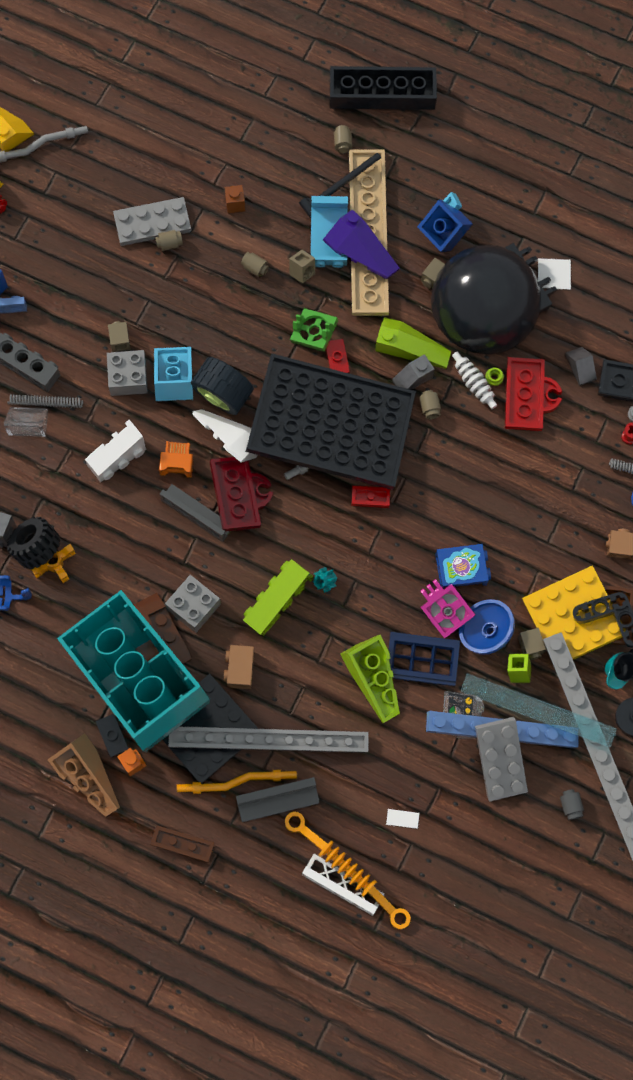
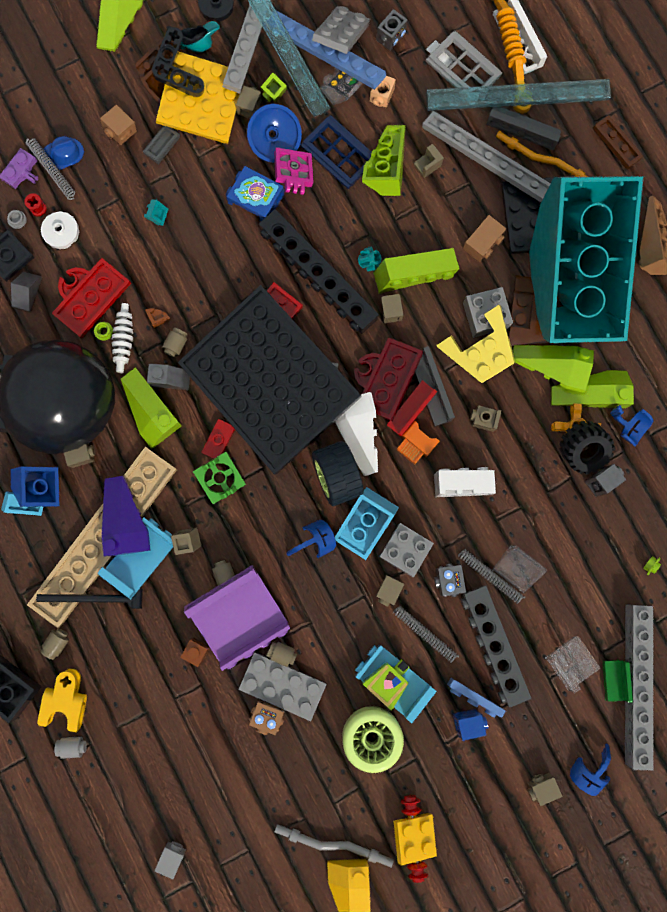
camera: 145 degrees left, 10 degrees up
none -> yellow piece [38,669,87,733]
none -> white plate [41,212,80,249]
none -> light grey brick [55,737,87,759]
none -> dark grey tile [143,126,180,164]
none -> teal tile [144,200,168,226]
none -> dark orange tile [145,308,171,328]
none -> light grey brick [155,841,186,879]
none -> medium lavender panel [184,565,290,671]
none -> medium nougat head [249,699,284,735]
none -> black brick [259,209,379,334]
none -> blue helmet [287,520,336,558]
none -> yellowish green wheel [342,706,404,773]
none -> medium azure panel [355,644,437,723]
none -> lime torso [362,659,410,710]
none -> light nougat brick [370,76,396,108]
none -> flat silver head [376,9,408,51]
none -> dark tan panel [381,294,403,323]
none -> red panel [387,380,437,437]
none -> light grey piece [393,606,459,663]
none -> dark tan panel [414,144,444,178]
none -> light grey piece [426,31,503,103]
none -> clear light blue plate [426,79,611,111]
none -> flat silver head [434,563,466,597]
none -> light yellow wing [436,304,515,383]
none -> dark tan brick [470,405,501,432]
none -> lime wedge [513,345,594,393]
none -> lime wedge [551,370,634,408]

